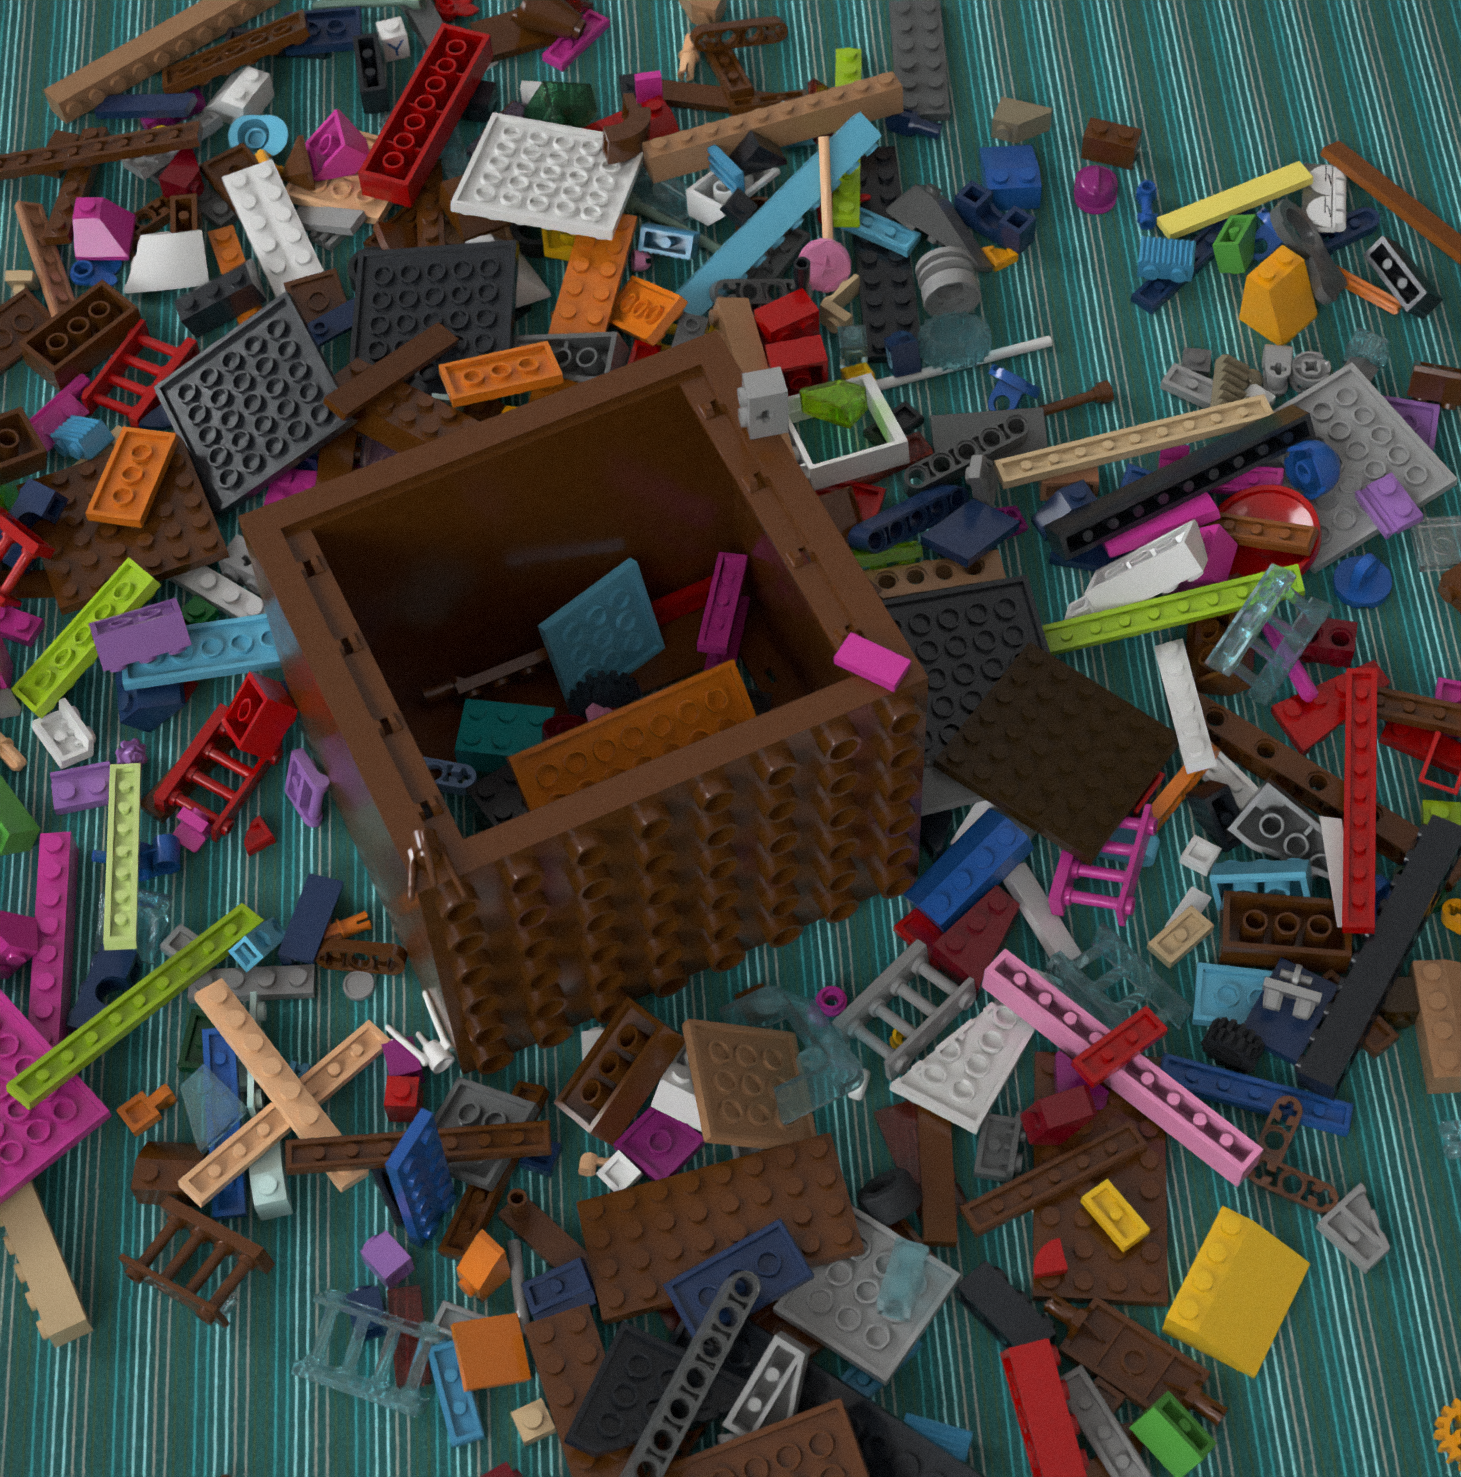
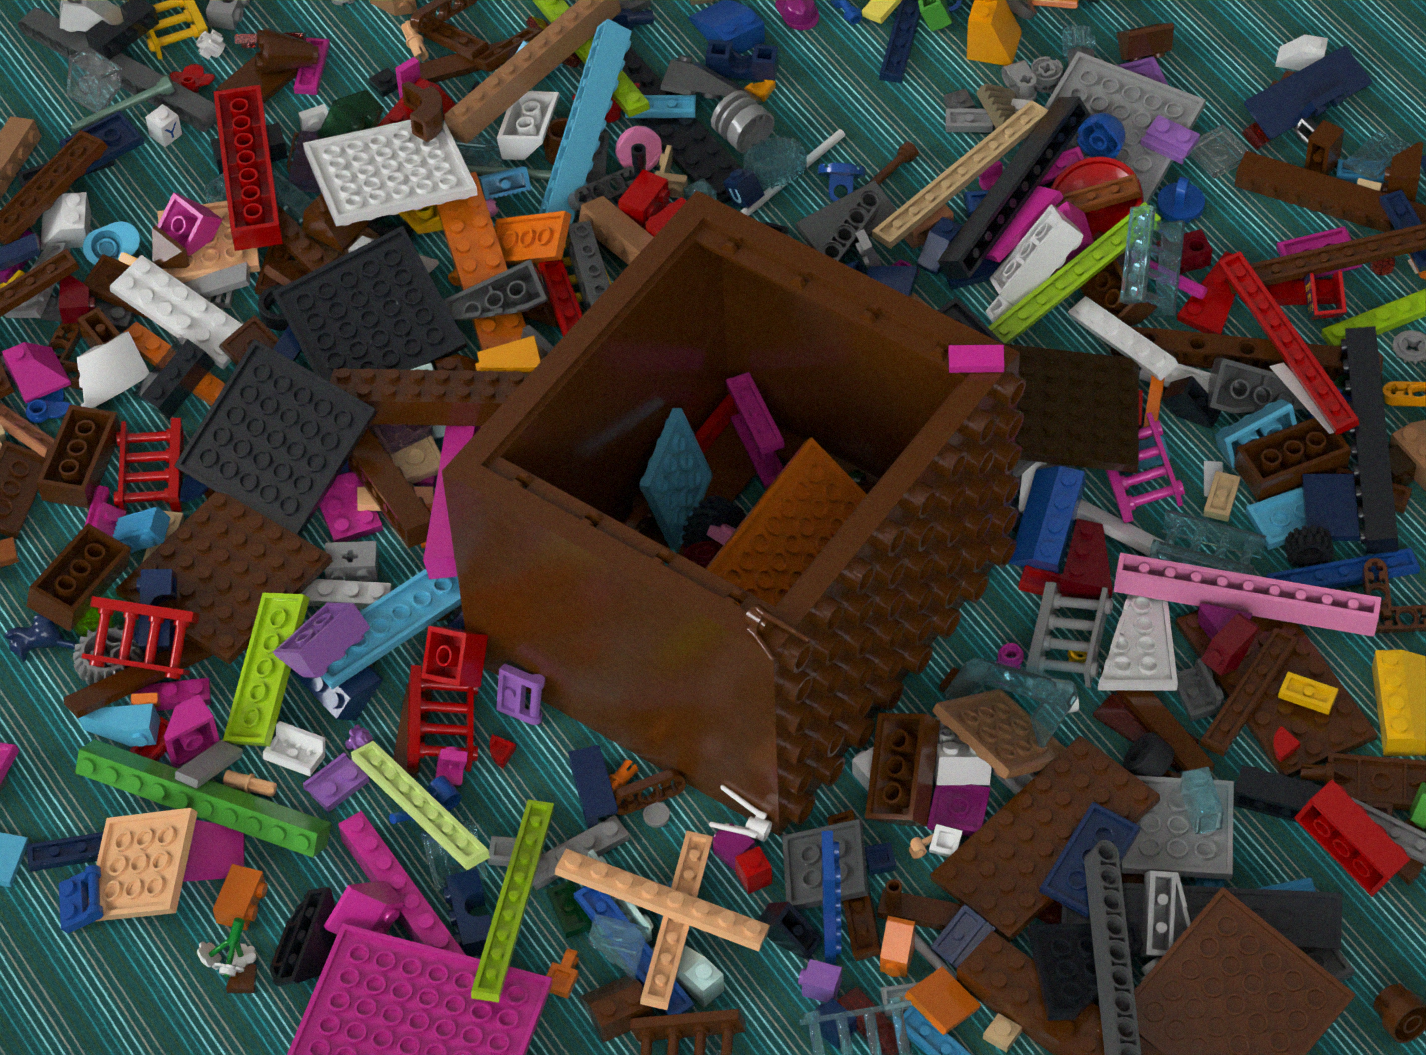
camera: 30 degrees left, 5 degrees down
orange plate [85,426,179,528] -> none
medium azure leg [228,916,286,973] -> none
reddish brown tile [286,1120,552,1175] -> none
reddish brown tile [323,322,459,421] -> none
black brick [352,32,390,115] -> none
orange plate [438,341,564,408] -> none
dark azure tile [707,144,745,193] -> none
black plate [719,188,758,228] -> none
black slope [729,130,787,176] -> none
light grey brick [737,366,788,440] -> none
light nougat bar [818,136,833,240] -> none
red plate [1071,1005,1168,1089] -> none
dark azure brick [1137,236,1196,283] -> none
white tile [1179,834,1222,876] -> none
light grey hips [1262,964,1322,1021] -> none

